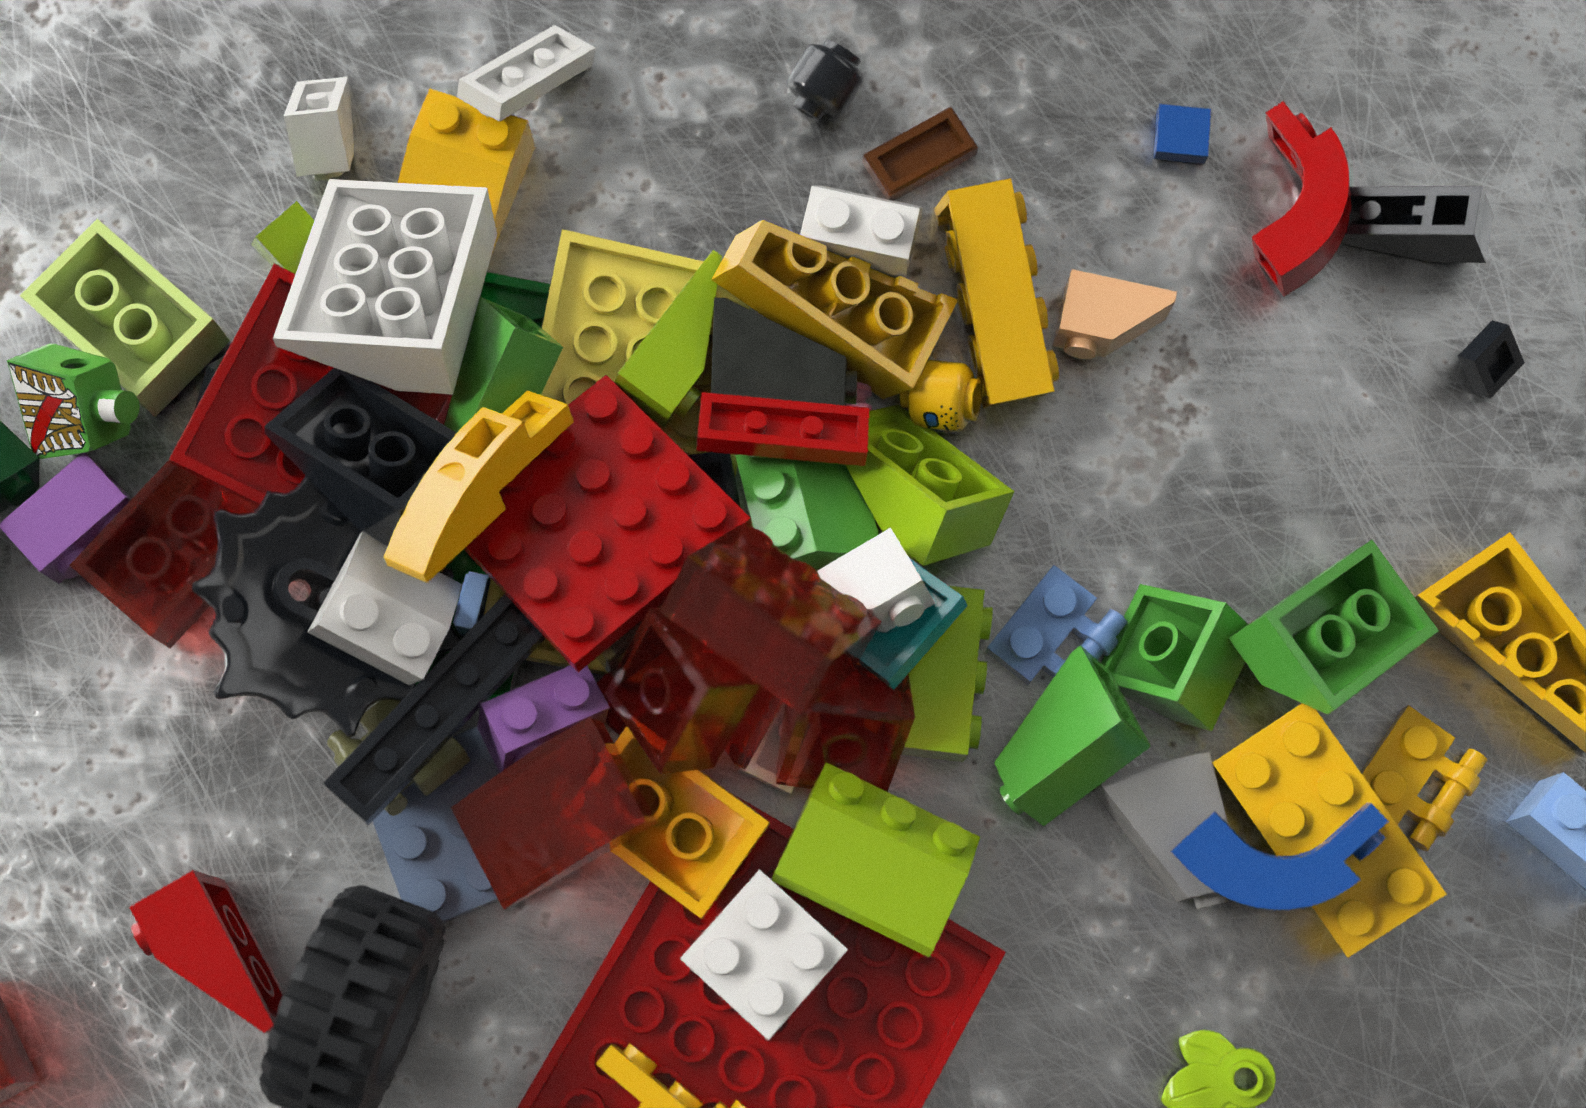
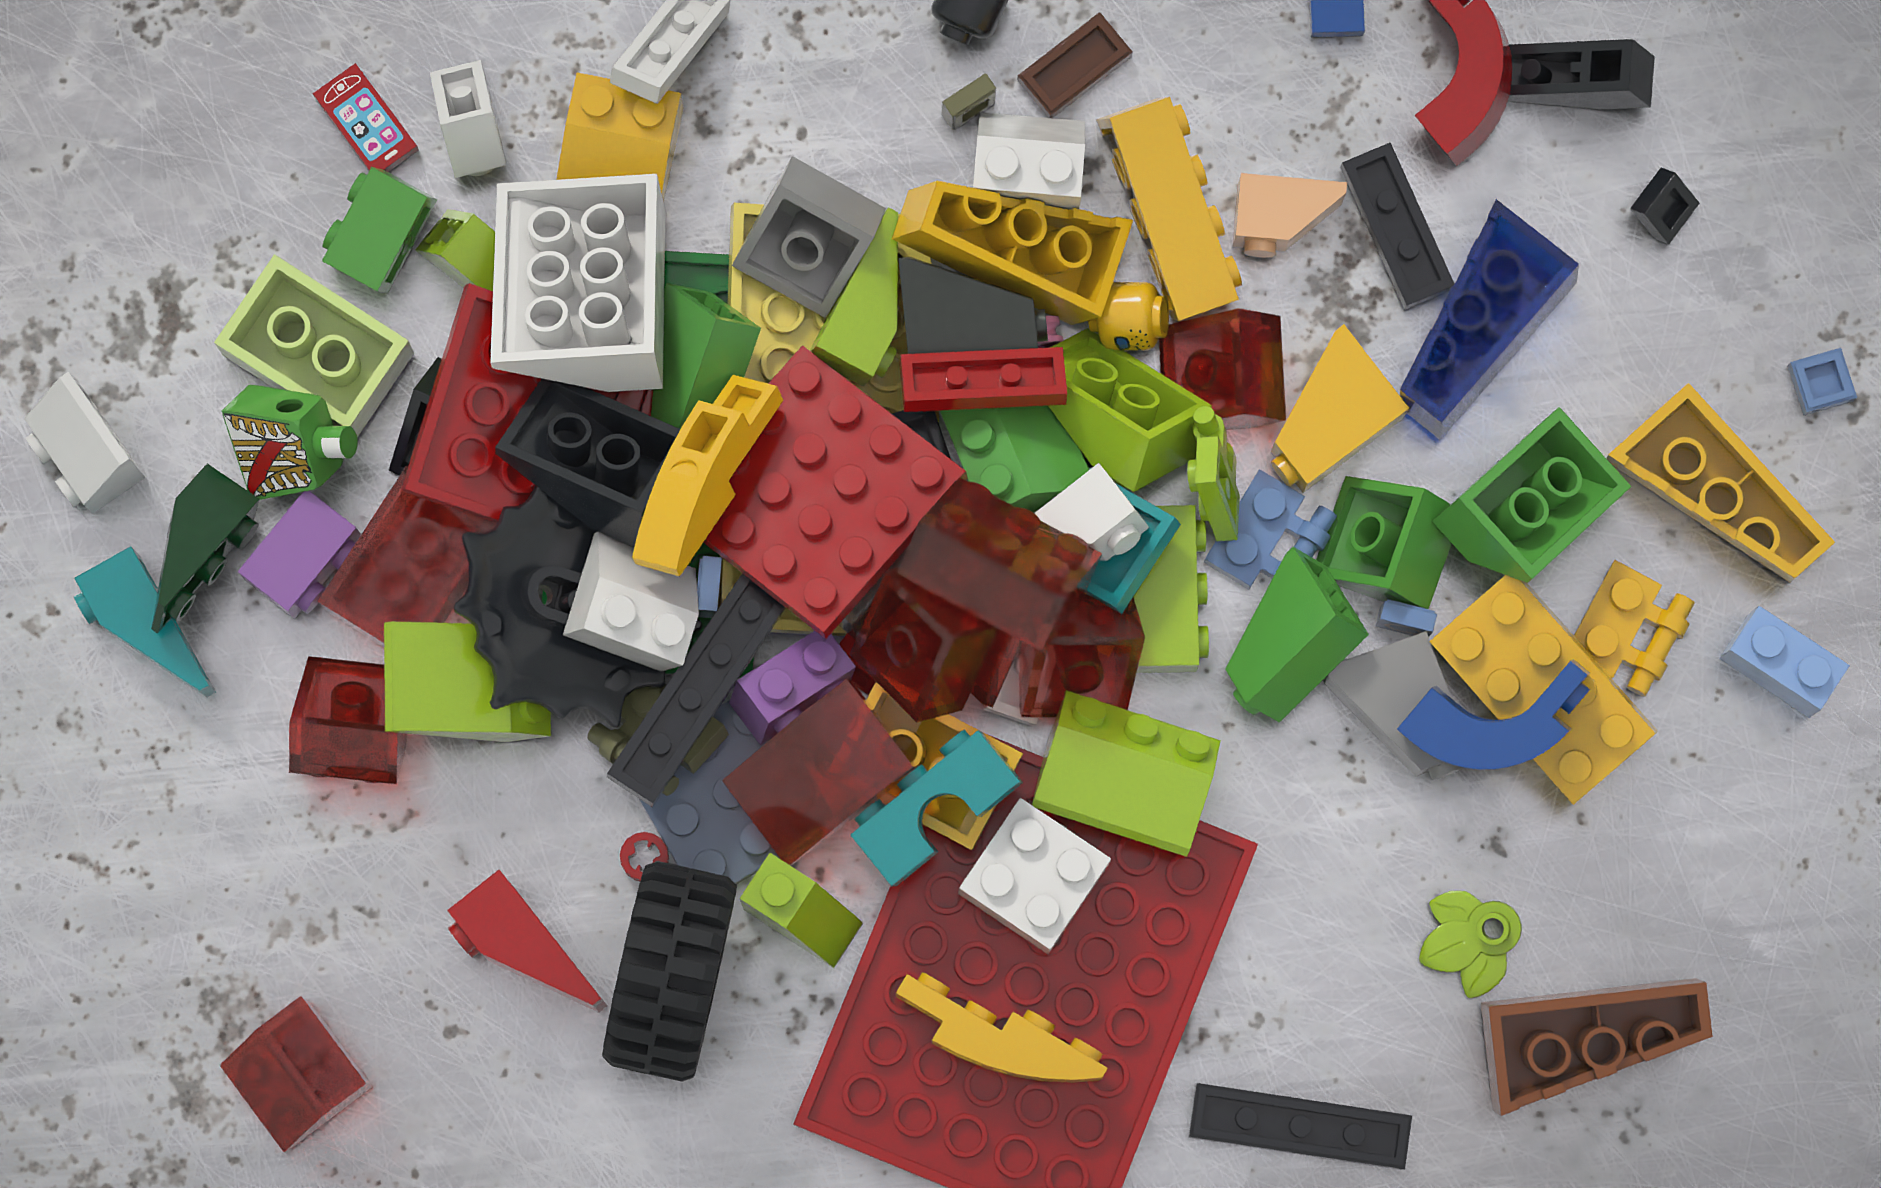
camera: 10 degrees left, 5 degrees up
none -> clear red slope [289,656,407,785]
none -> tile [312,63,419,172]
none -> bright green brick [322,166,438,293]
none -> lime slope [384,621,551,742]
none -> red bush [620,832,669,882]
none -> light grey slope [732,156,886,318]
none -> lime slope [739,853,863,968]
none -> teal arch [850,729,1023,886]
none -> olive tile [941,73,996,130]
none -> clear red slope [1159,308,1286,430]
none -> lime plate [1187,406,1240,542]
none -> yellow slope [1271,324,1409,493]
none -> black plate [1340,142,1455,310]
none -> medium blue tile [1375,599,1437,637]
none -> clear blue wedge [1400,199,1579,440]

